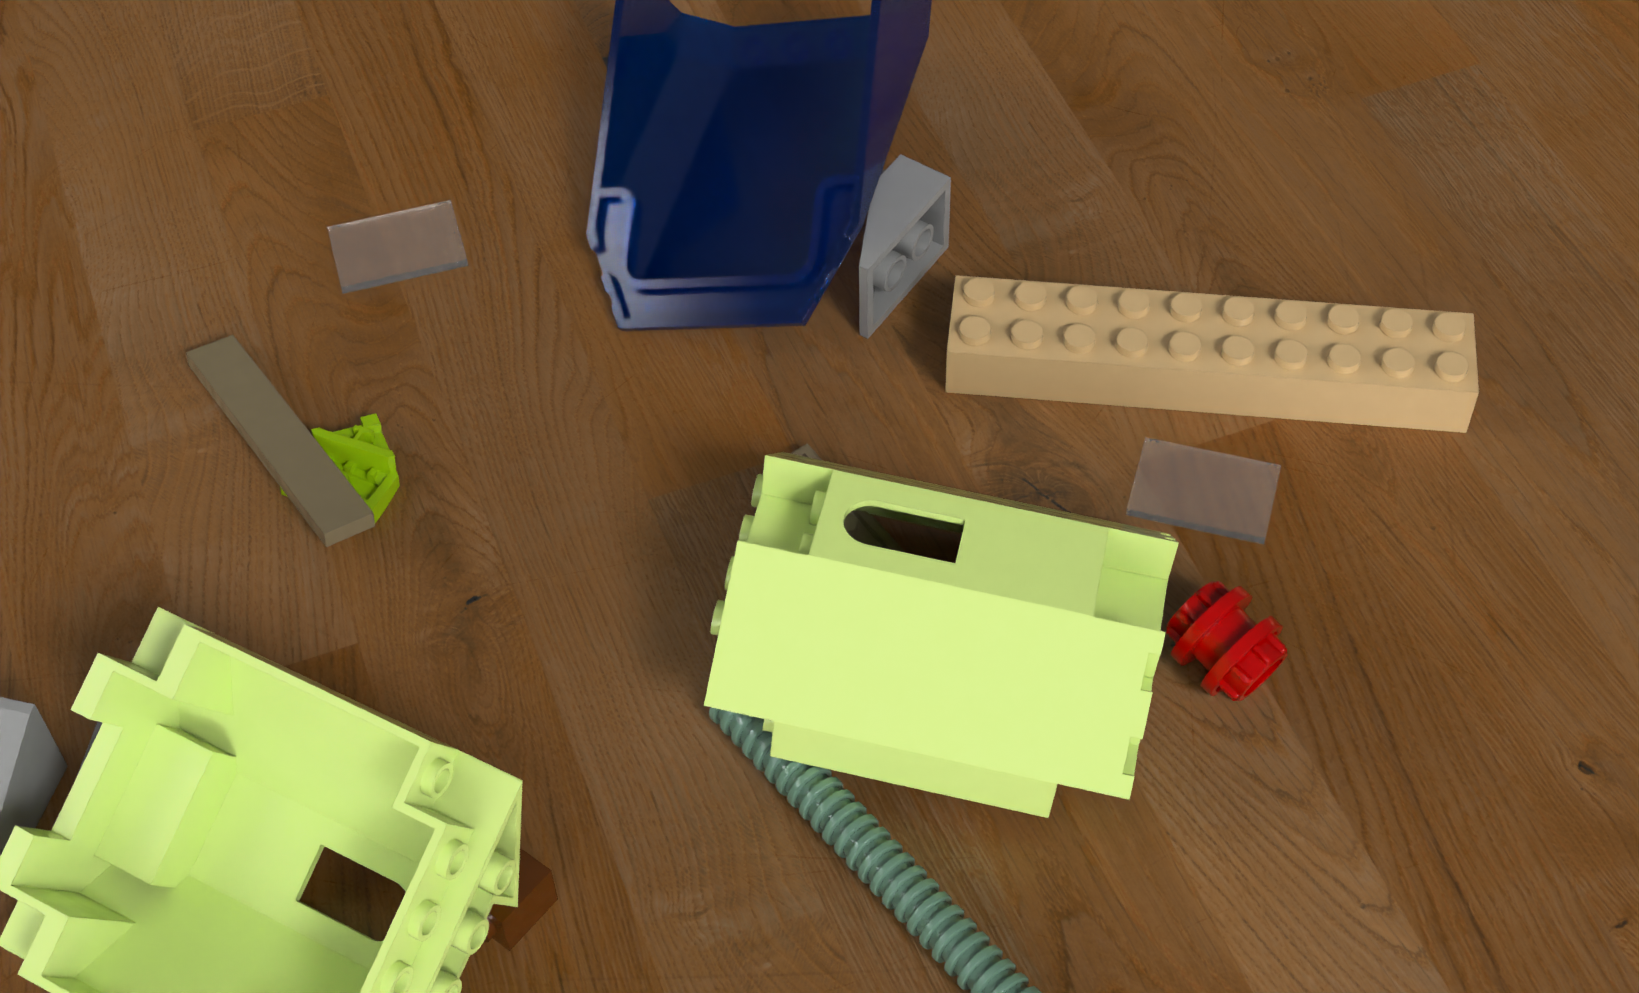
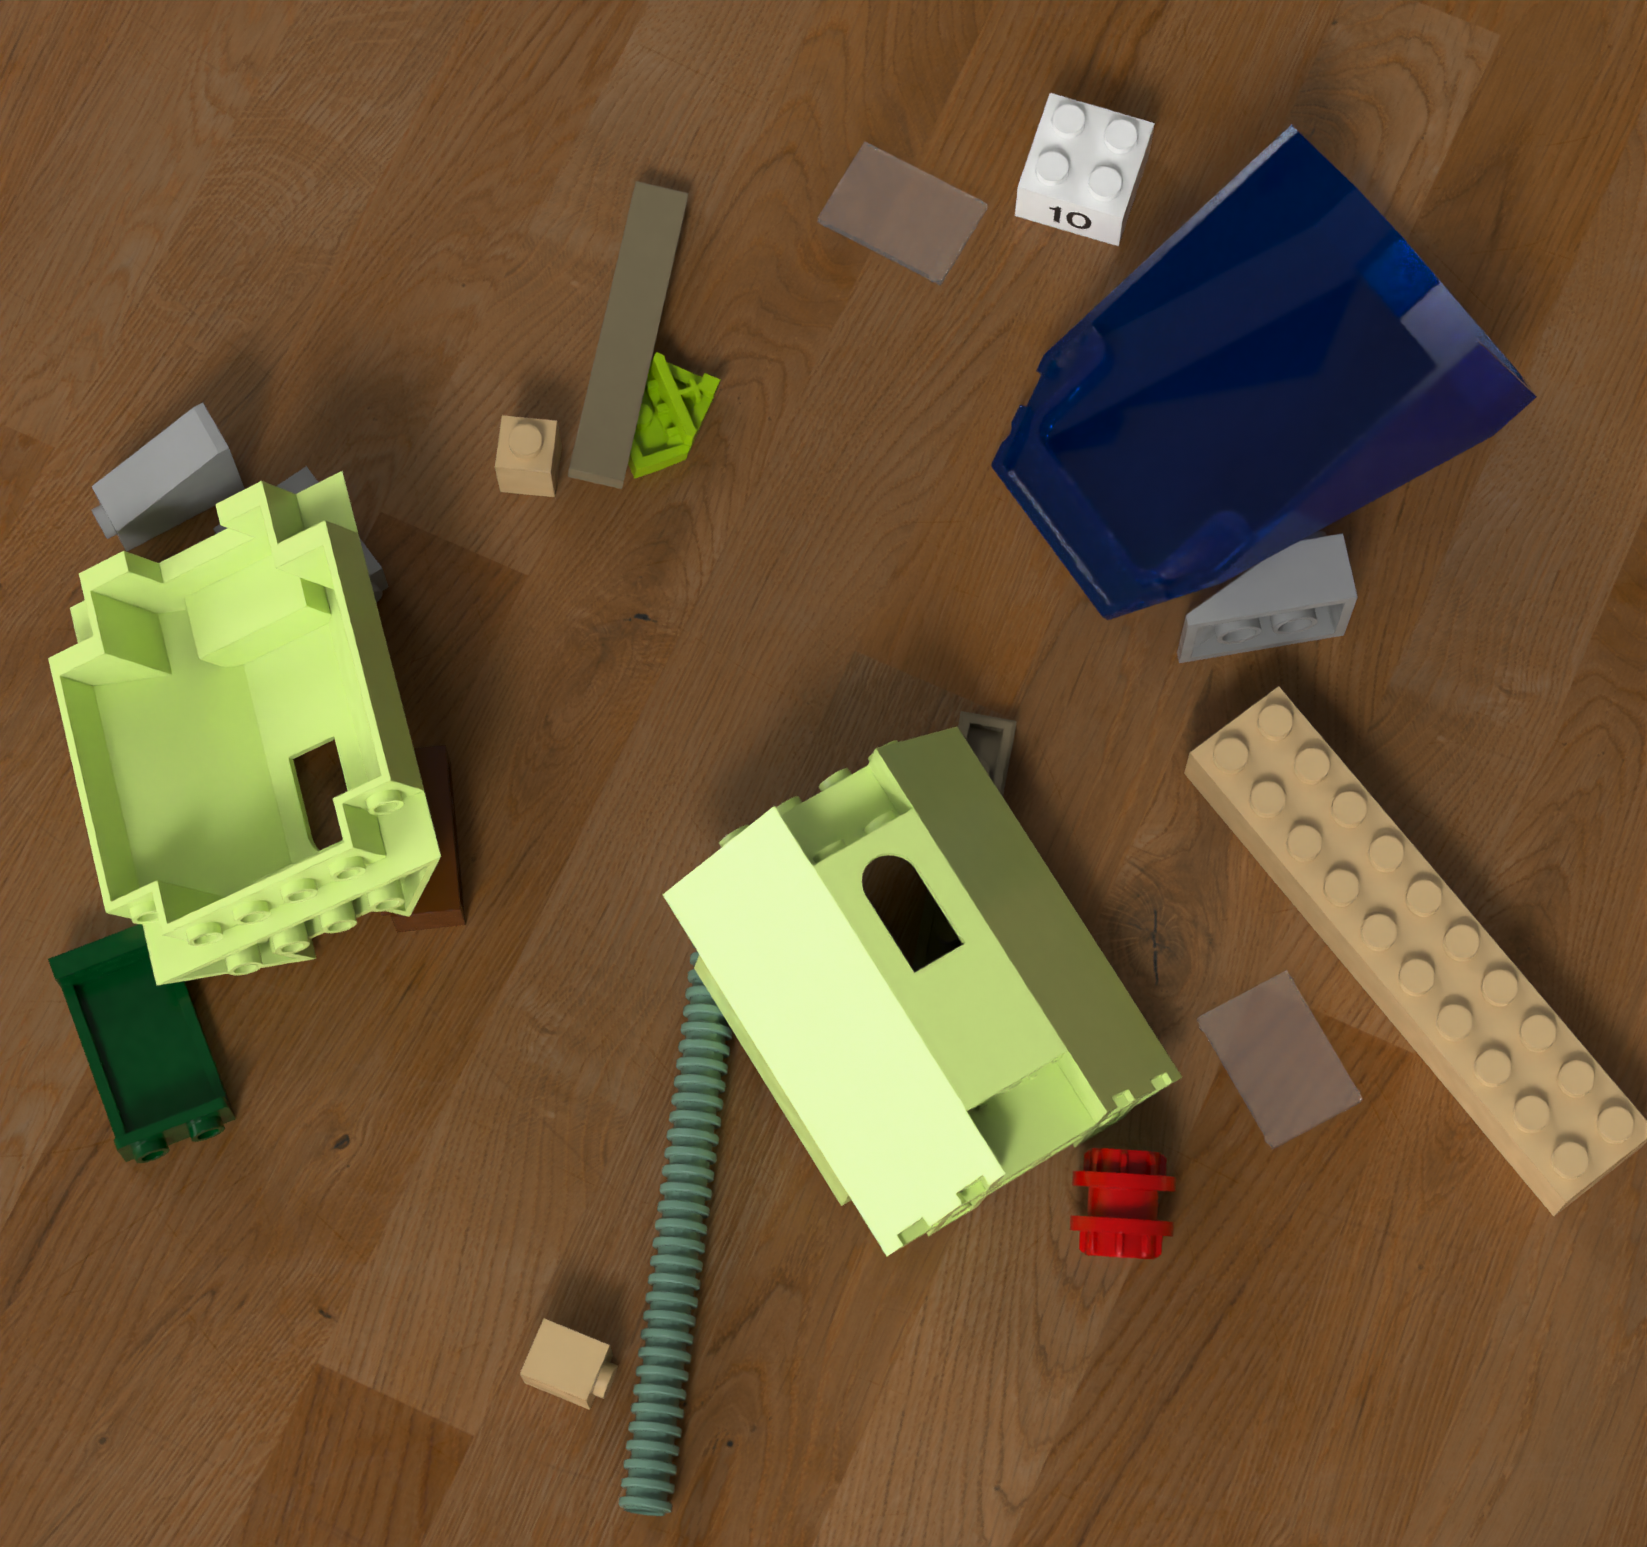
camera: 45 degrees right, 20 degrees up
none -> tan brick [495,415,562,497]
none -> white brick [1015,93,1155,246]

